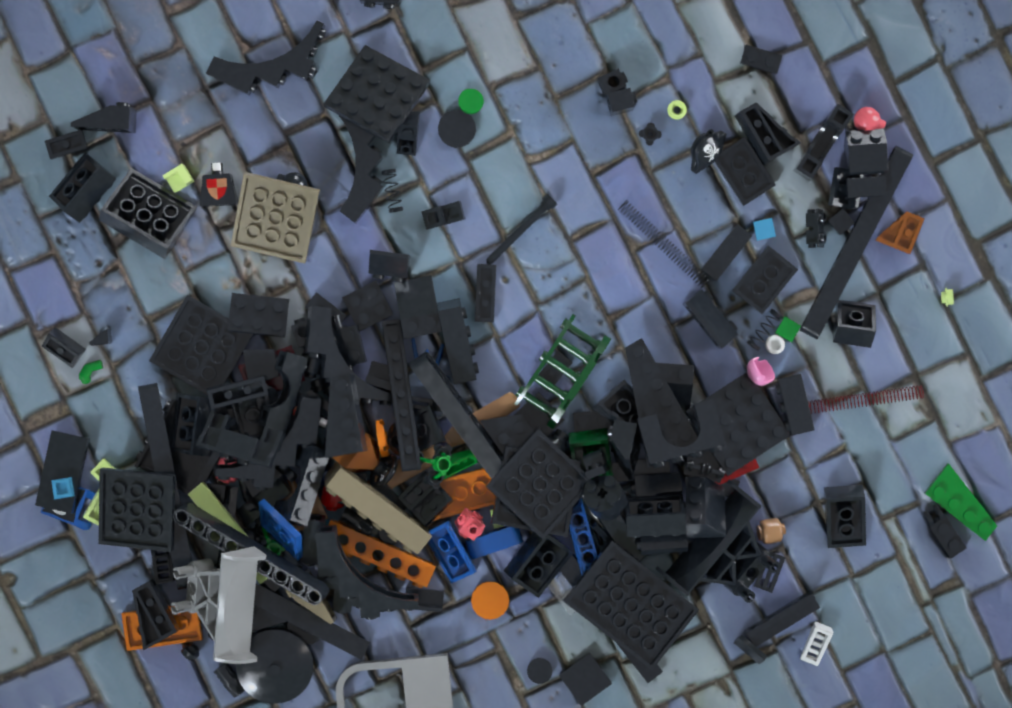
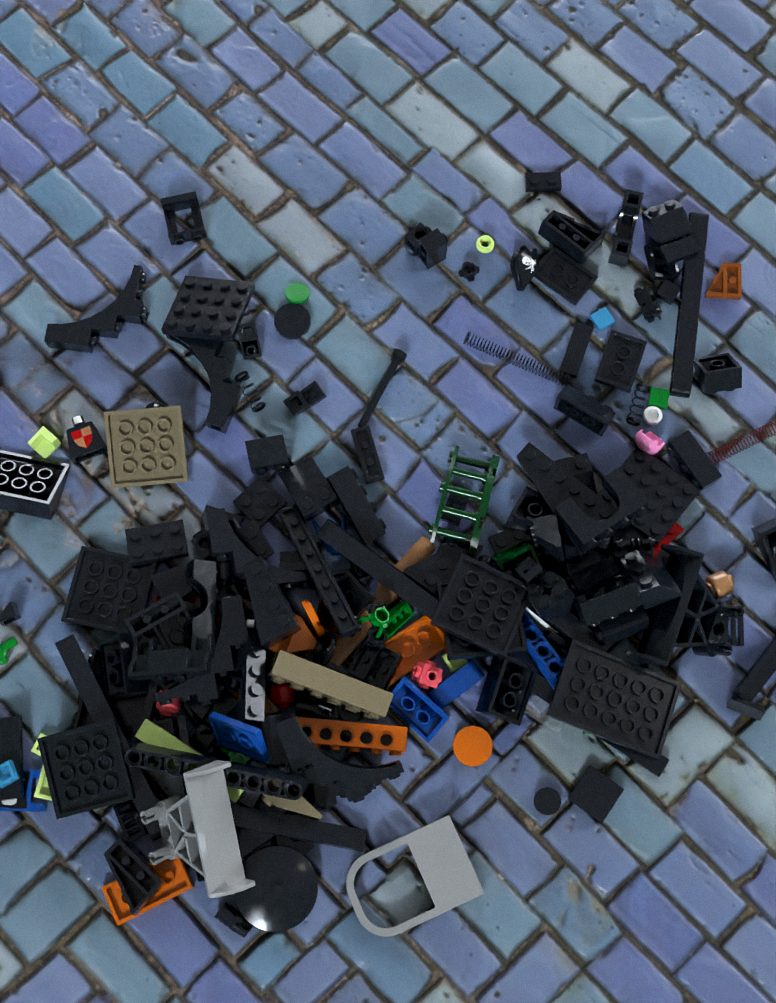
camera: 15 degrees left, 15 degrees down
black plate [181,643,199,661] -> none
black panel [405,587,444,612] -> none
coral piece [854,107,886,131] -> none

